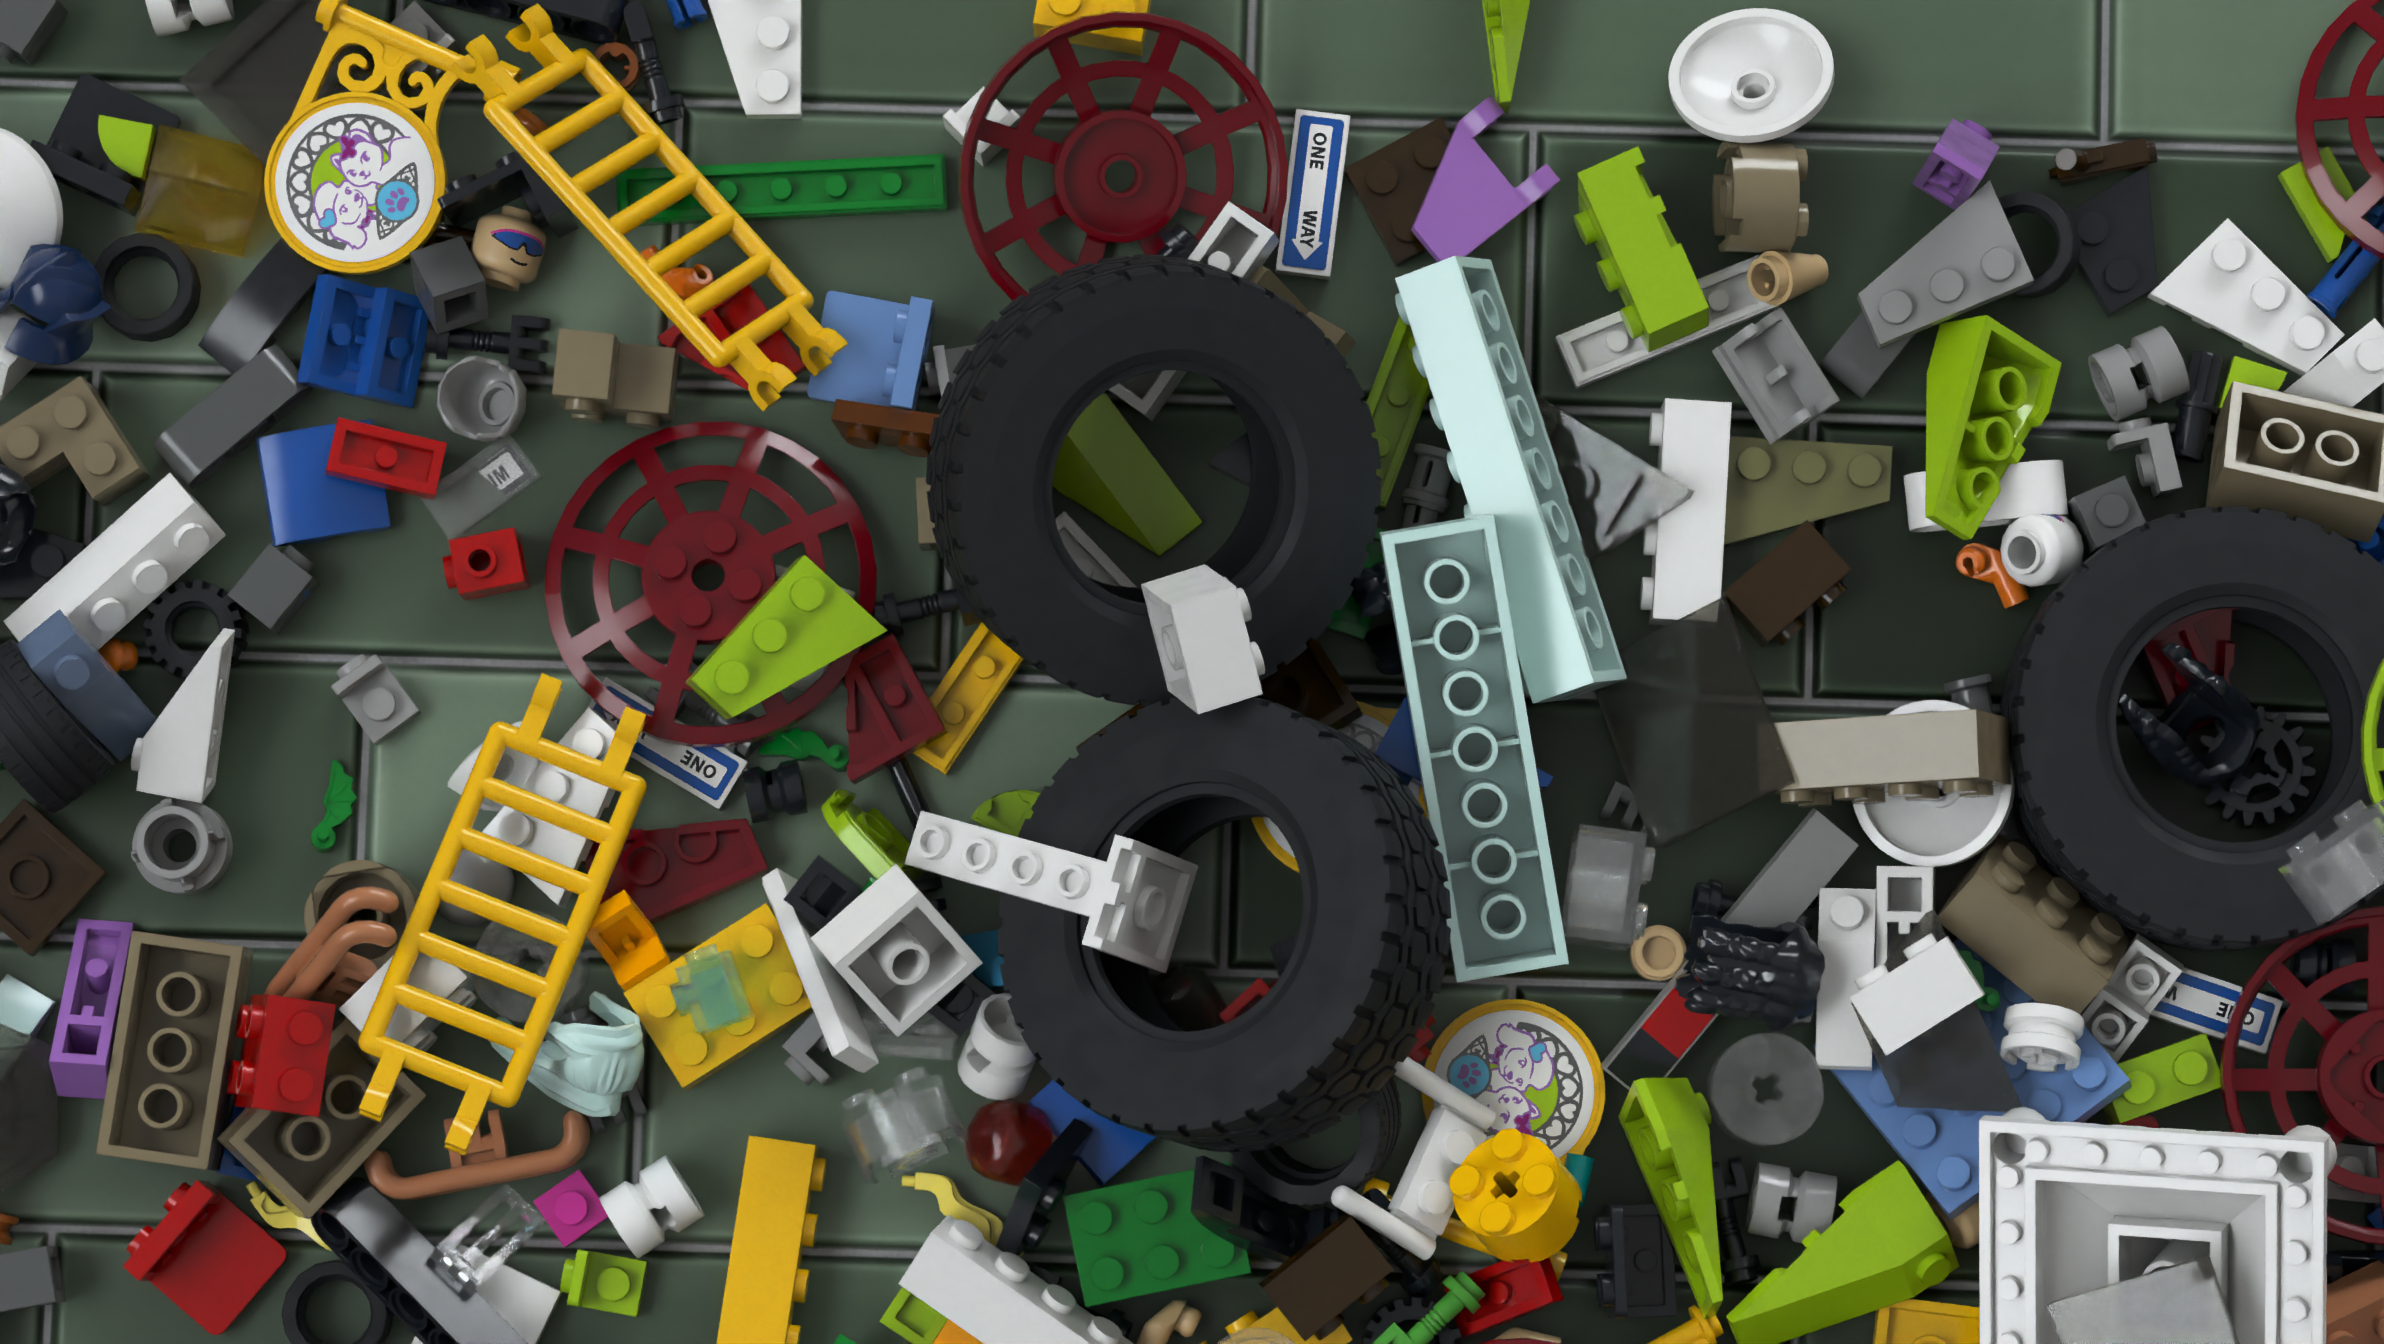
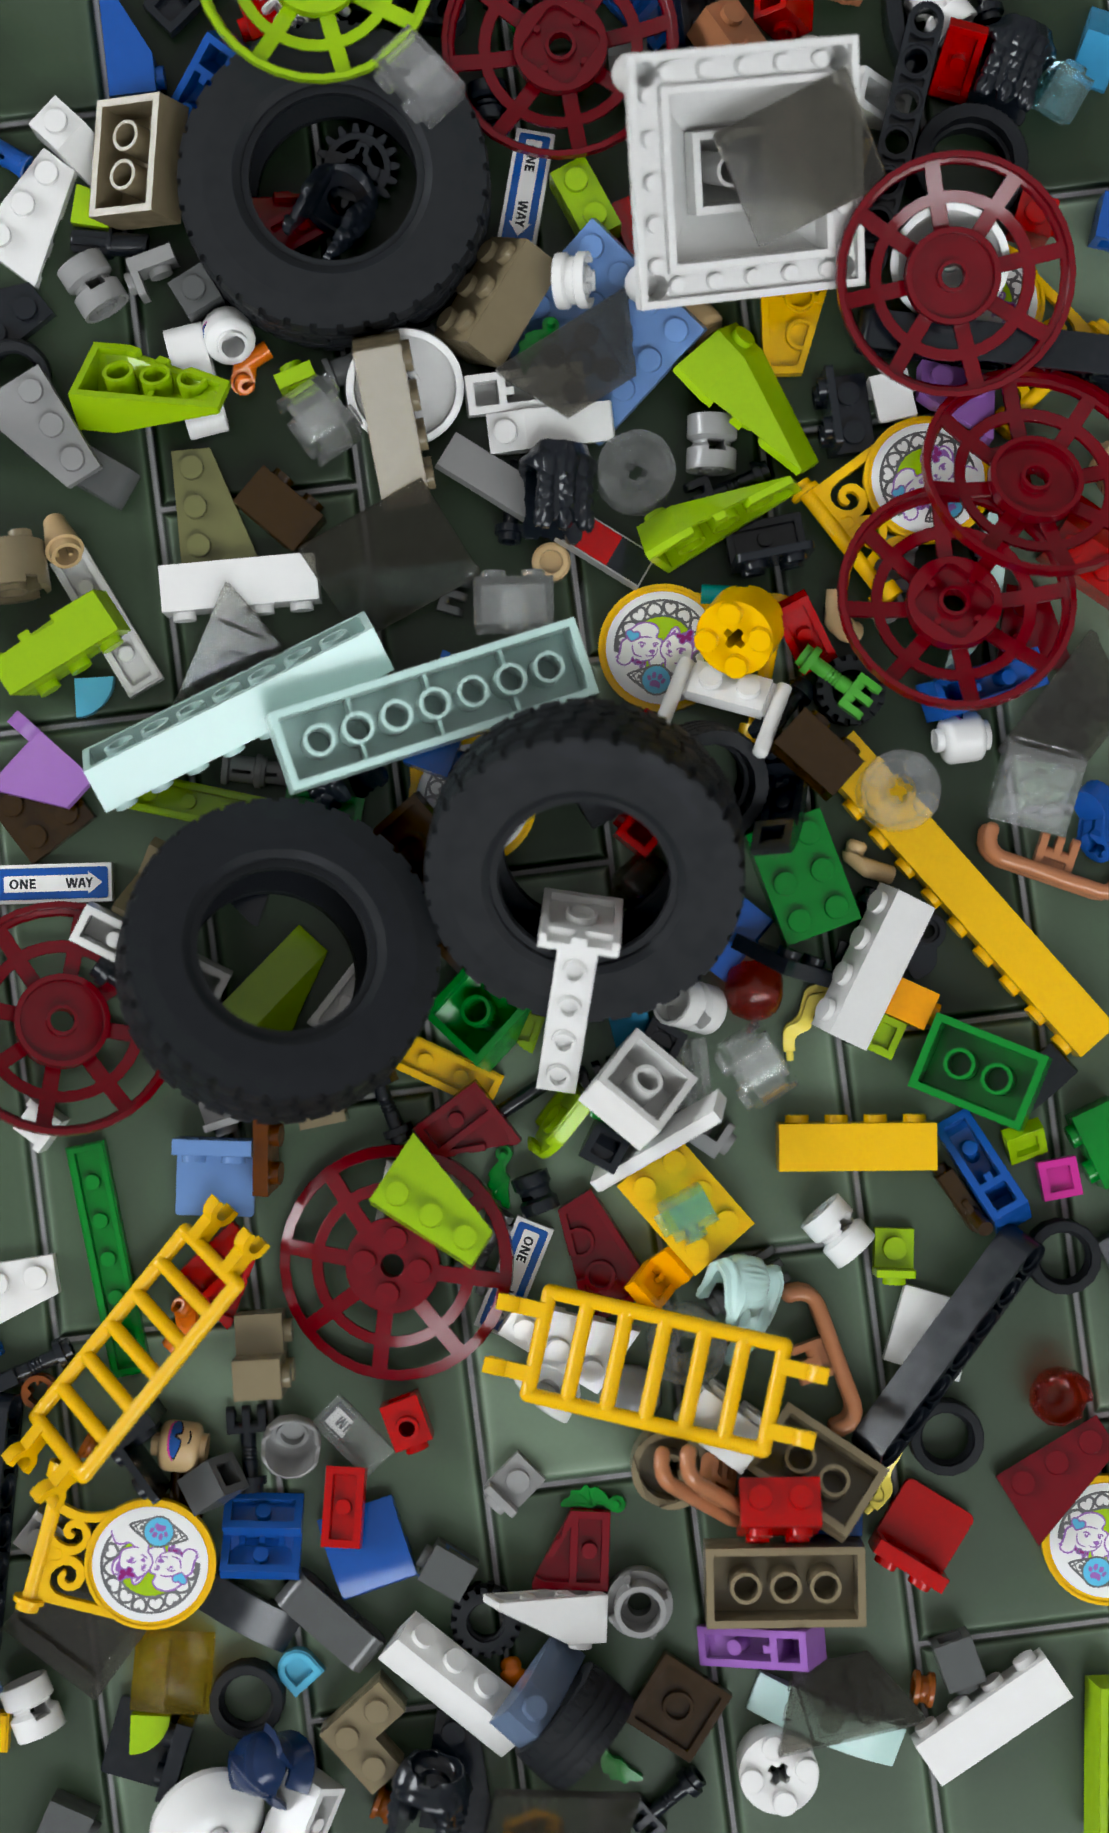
camera: 105 degrees left, 5 degrees up
clear tile [430,1183,546,1294] -> none
dark pink plate [533,1169,609,1248] -> none
white brick [1141,564,1265,714] -> none
light grey hinge [1712,307,1840,445] -> none
white brick [1849,933,1985,1056] -> none
white slope [2080,933,2184,1063] -> none
none -> medium azure tile [74,676,115,719]
none -> lime plate [273,359,319,398]
none -> clear brick [276,372,363,467]
none -> medium azure tile [277,1646,326,1698]
none -> green slope [428,968,531,1072]
none -> dark red wing [532,1508,611,1592]

